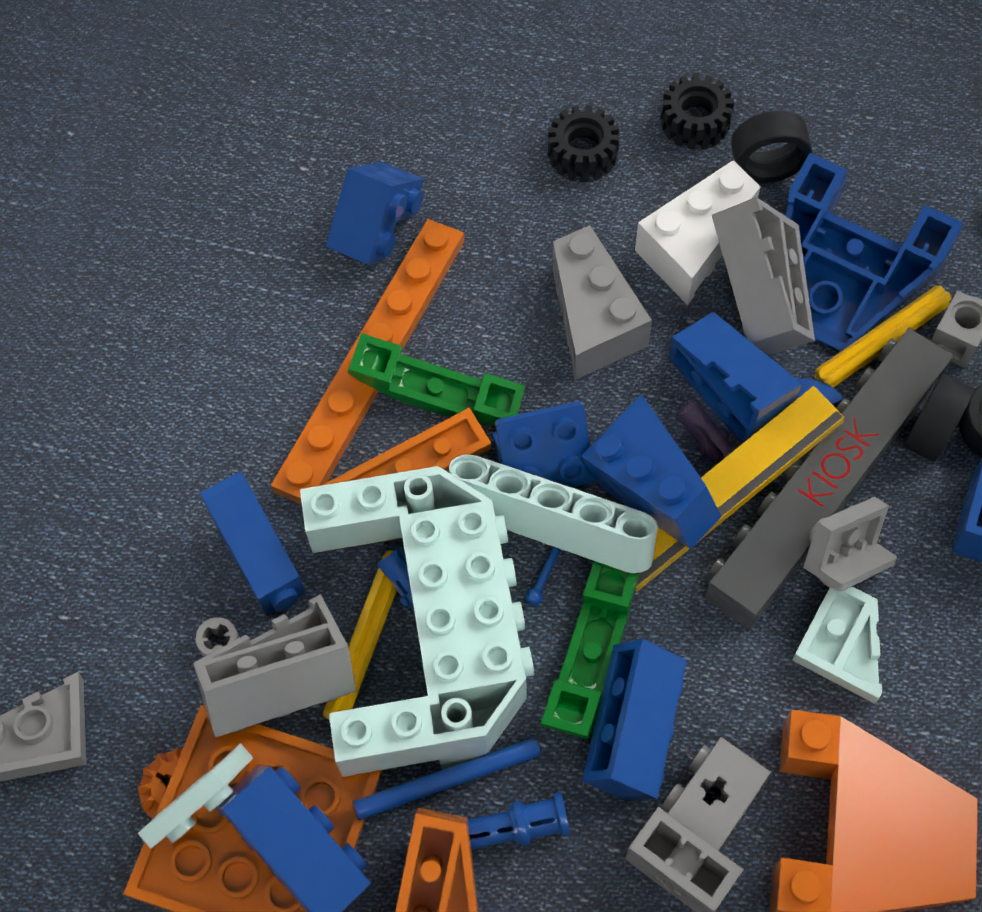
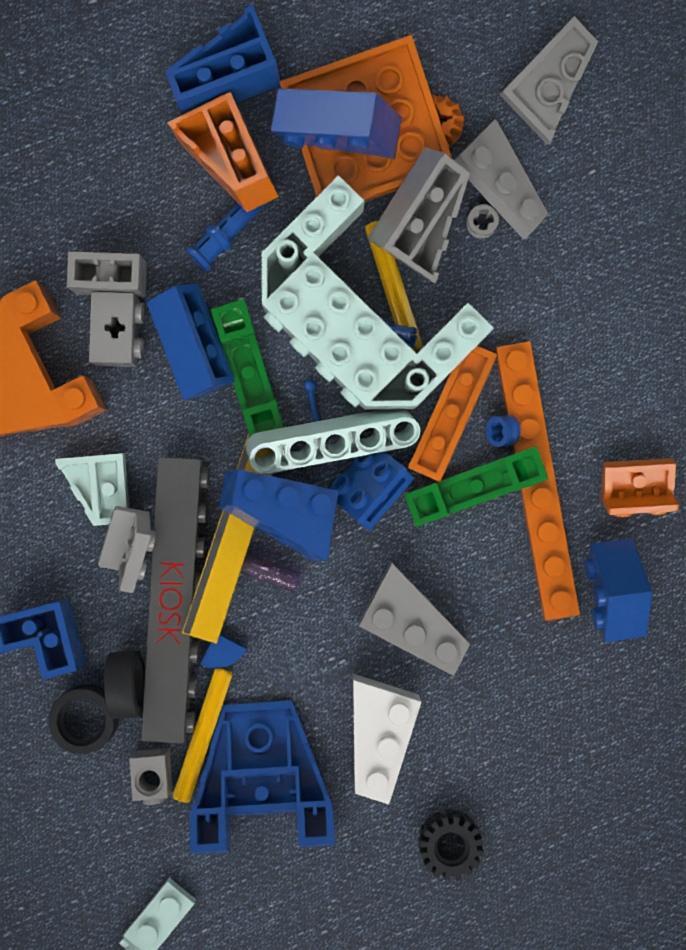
camera: 145 degrees right, 25 degrees up
light aqua wing [138,743,253,849] -> none
blue slope [200,471,306,615] -> none
blue bar [352,738,541,821] -> none
black tyre [548,105,620,182] -> none
blue wedge [669,312,802,444] -> none
light grey wedge [712,197,815,355] -> none
black tyre [731,111,813,183] -> none
none -> light grey wing [454,119,548,239]
none -> blue bush [486,414,521,447]
none -> orange bracket [601,458,679,517]

